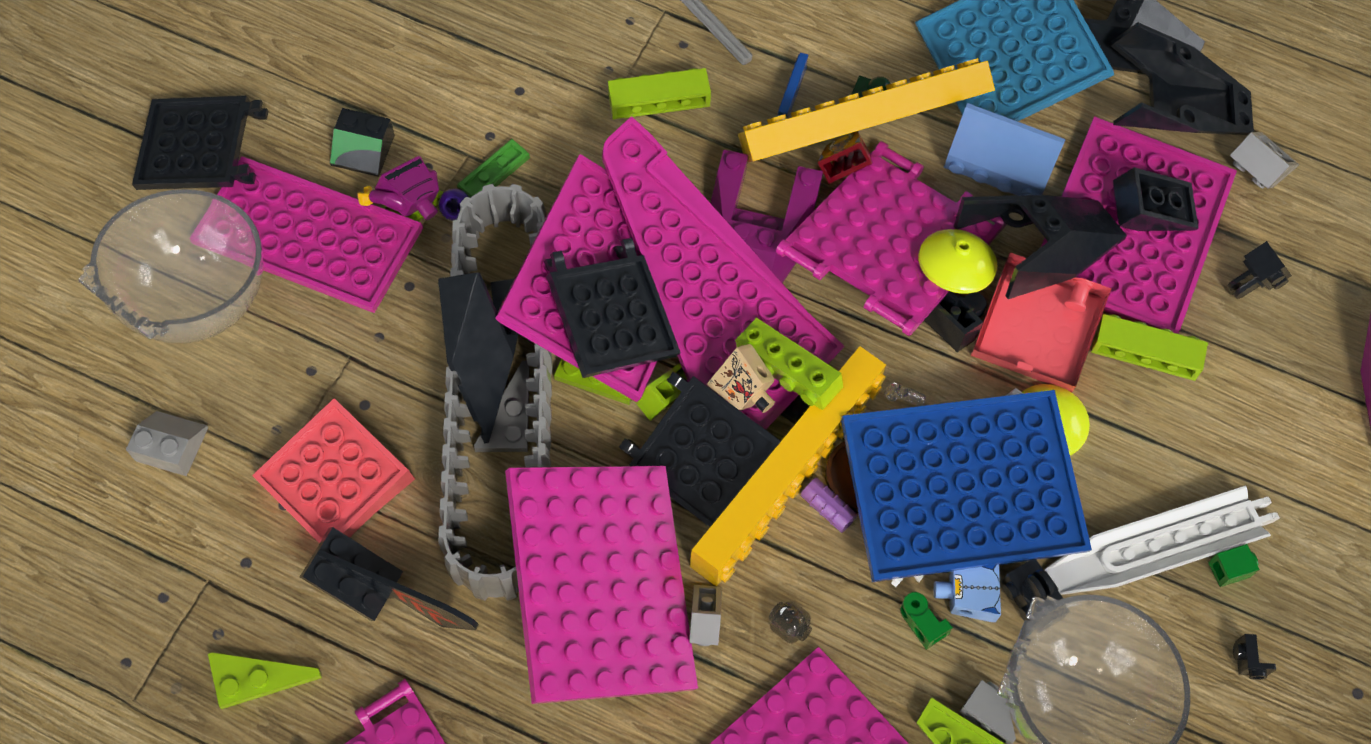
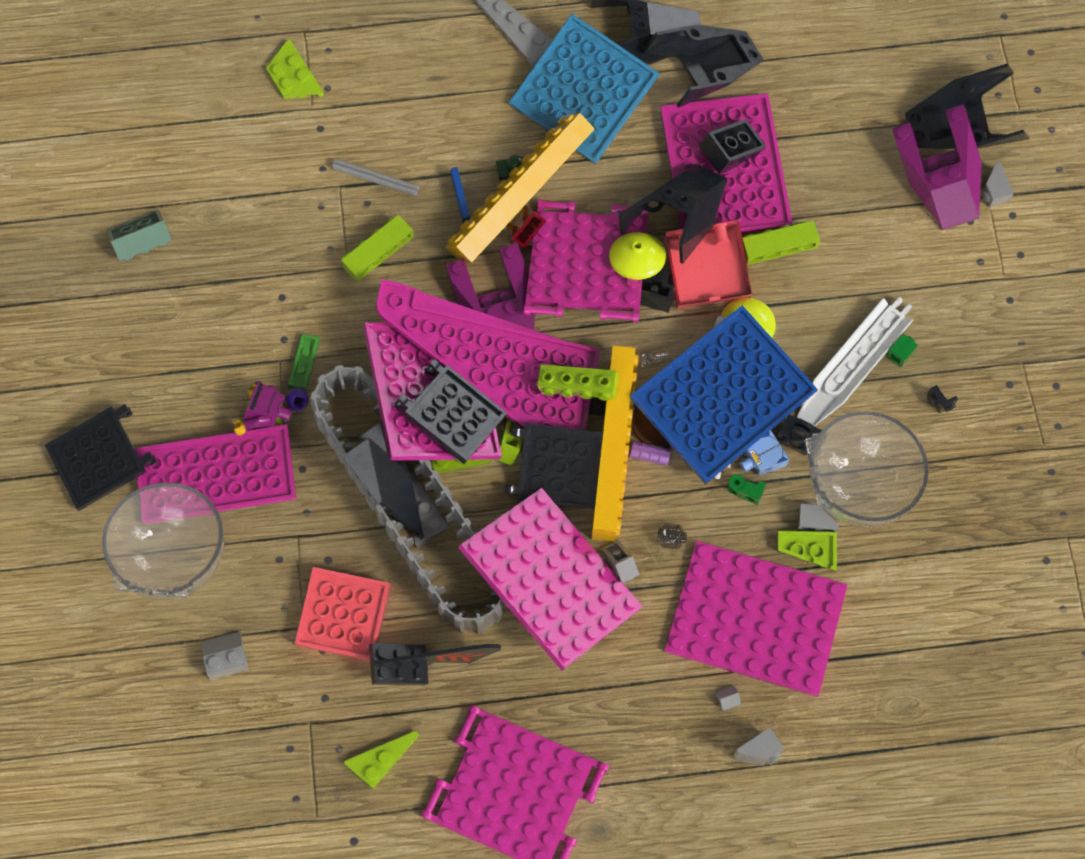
camera: 30 degrees left, 5 degrees up
black slope [330,108,395,177] -> none
tan torso [707,344,775,413] -> none
medium blue slope [944,103,1066,195] -> none
black brick [1227,241,1292,299] -> none
light grey slope [1230,132,1299,189] -> none

